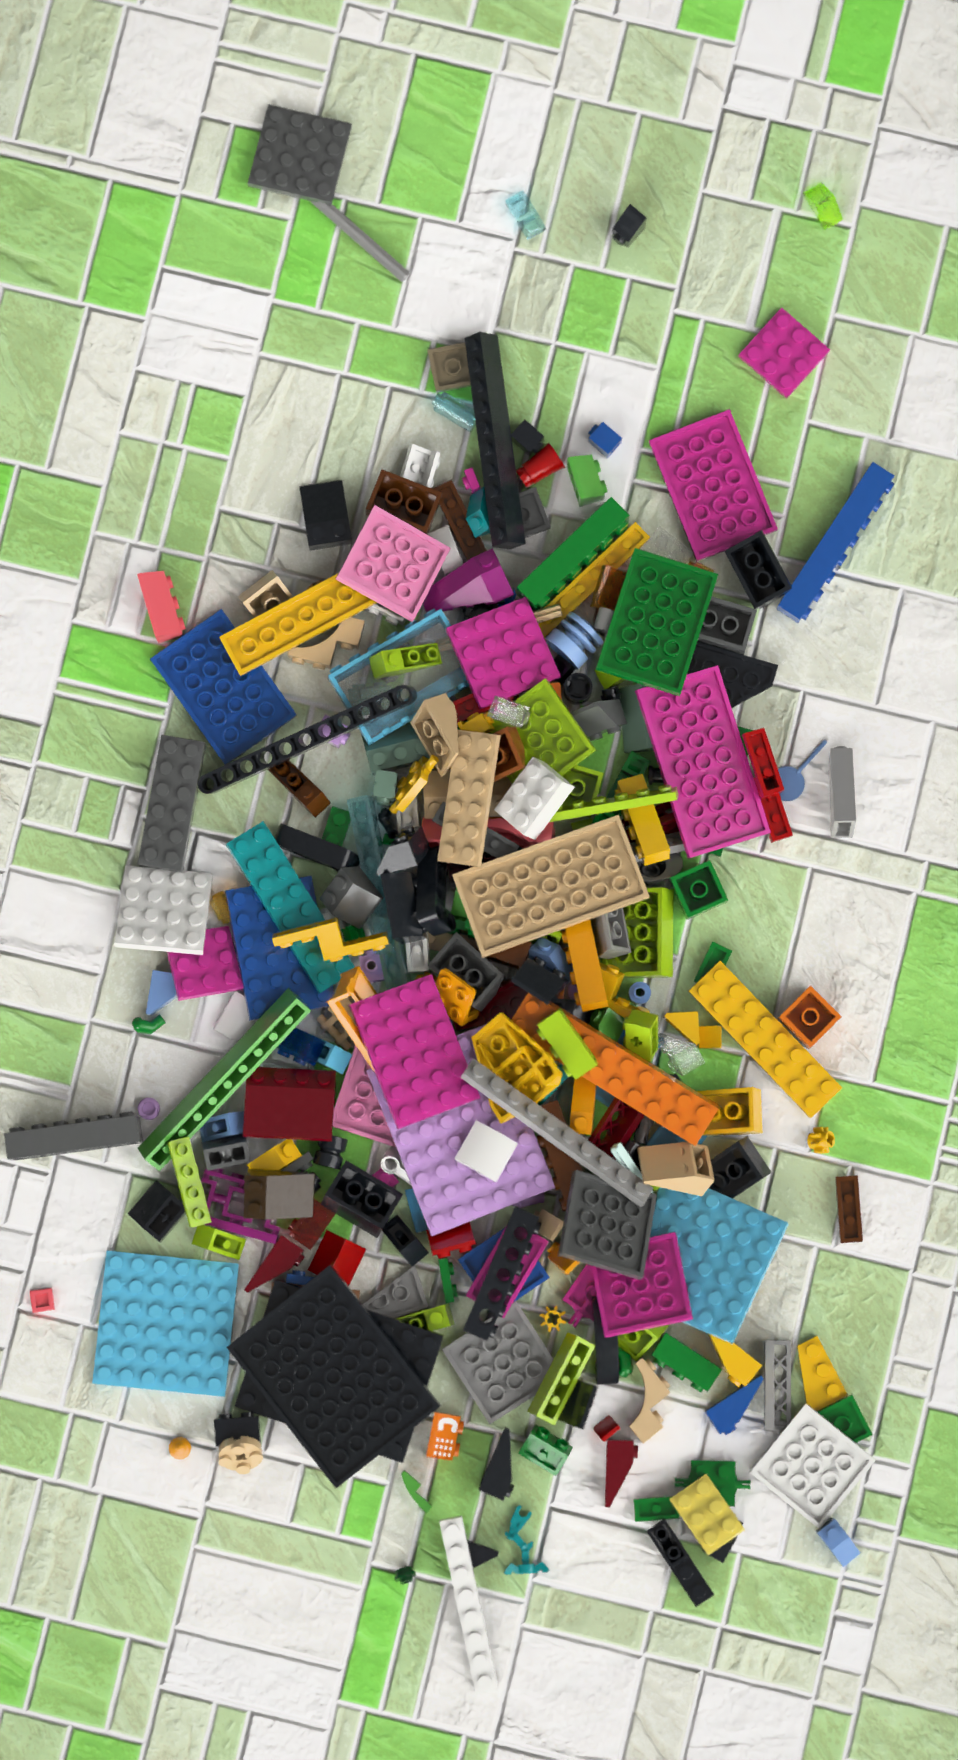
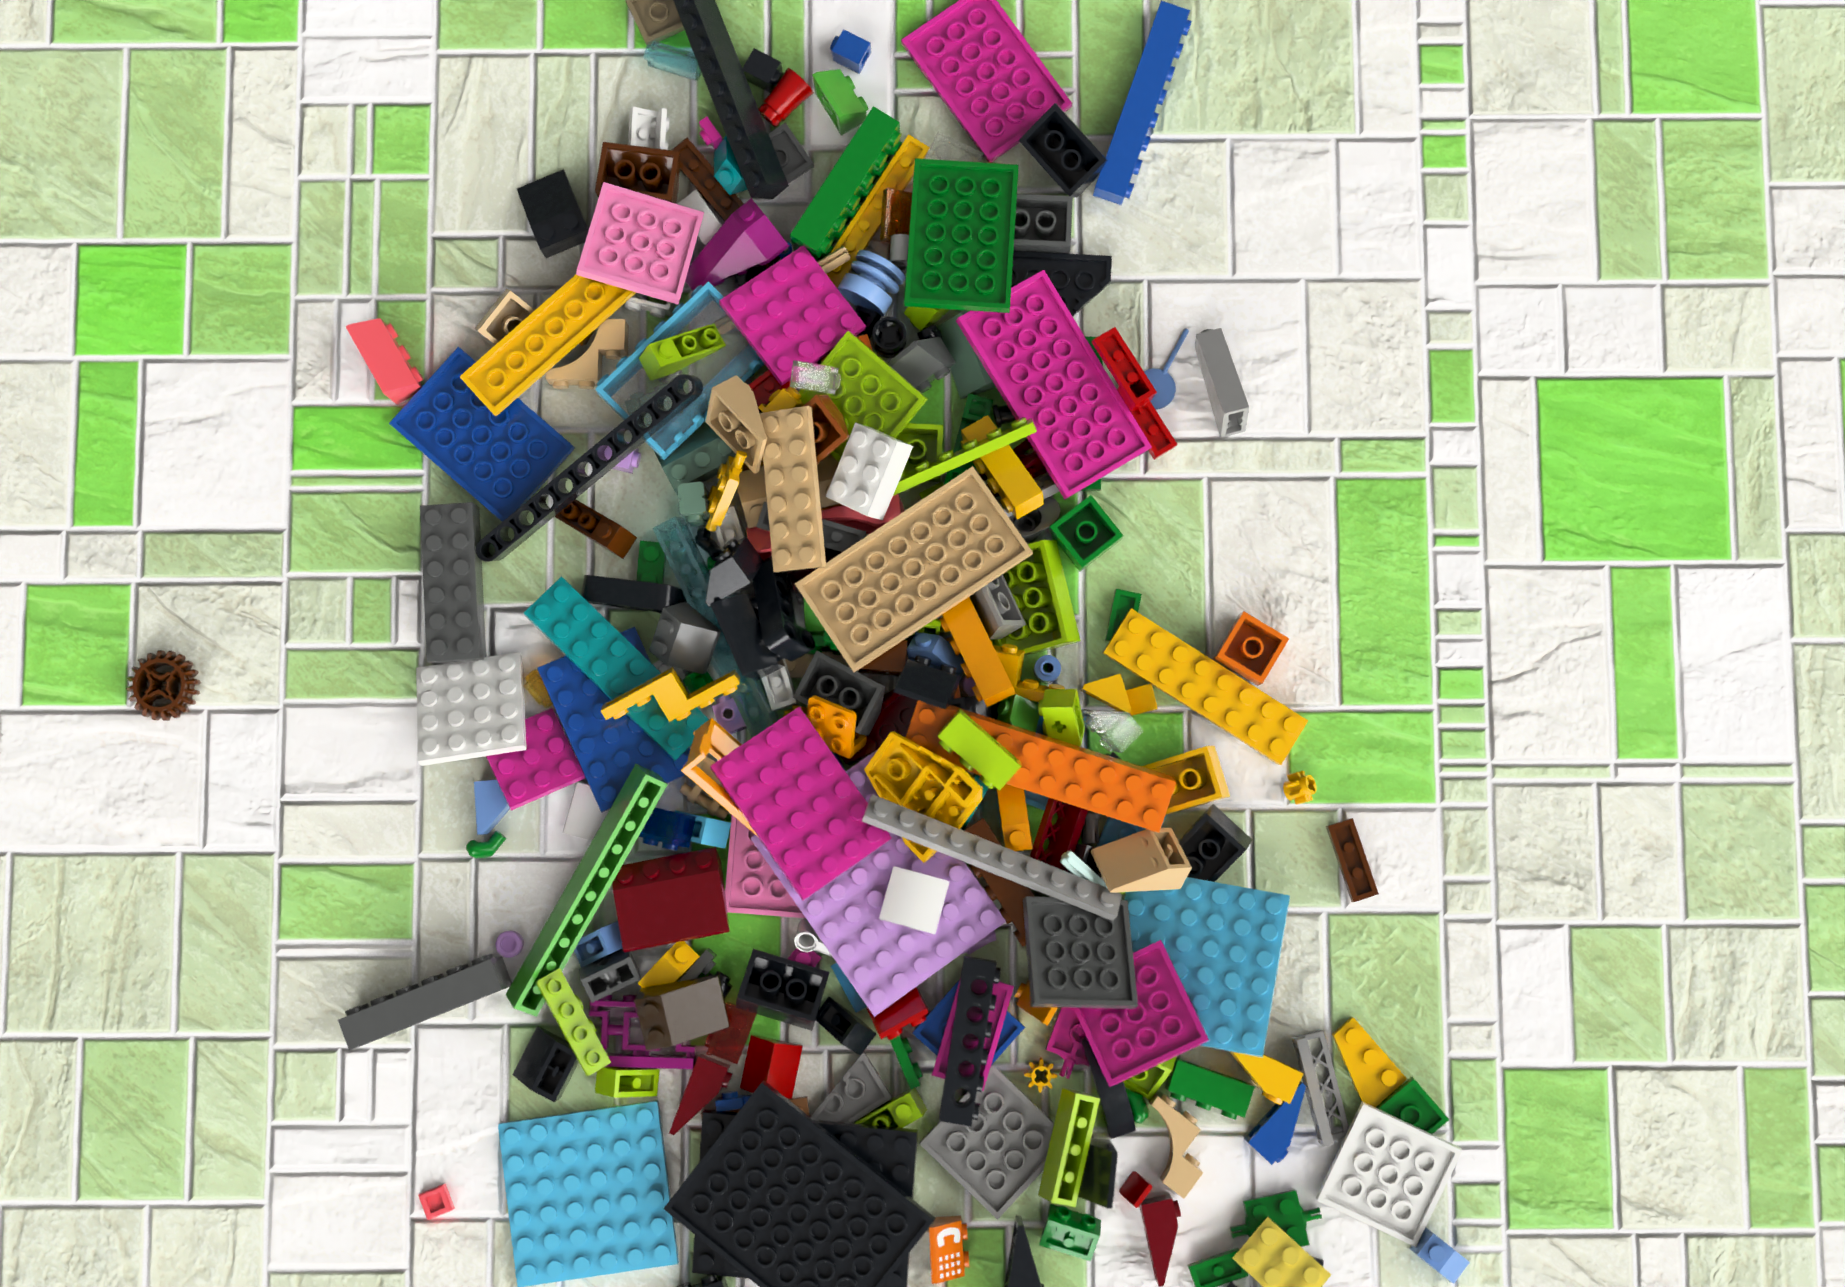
camera: 10 degrees left, 0 degrees up
black wheel [313,1135,348,1170] -> none
tan slope [534,1209,564,1242] -> none

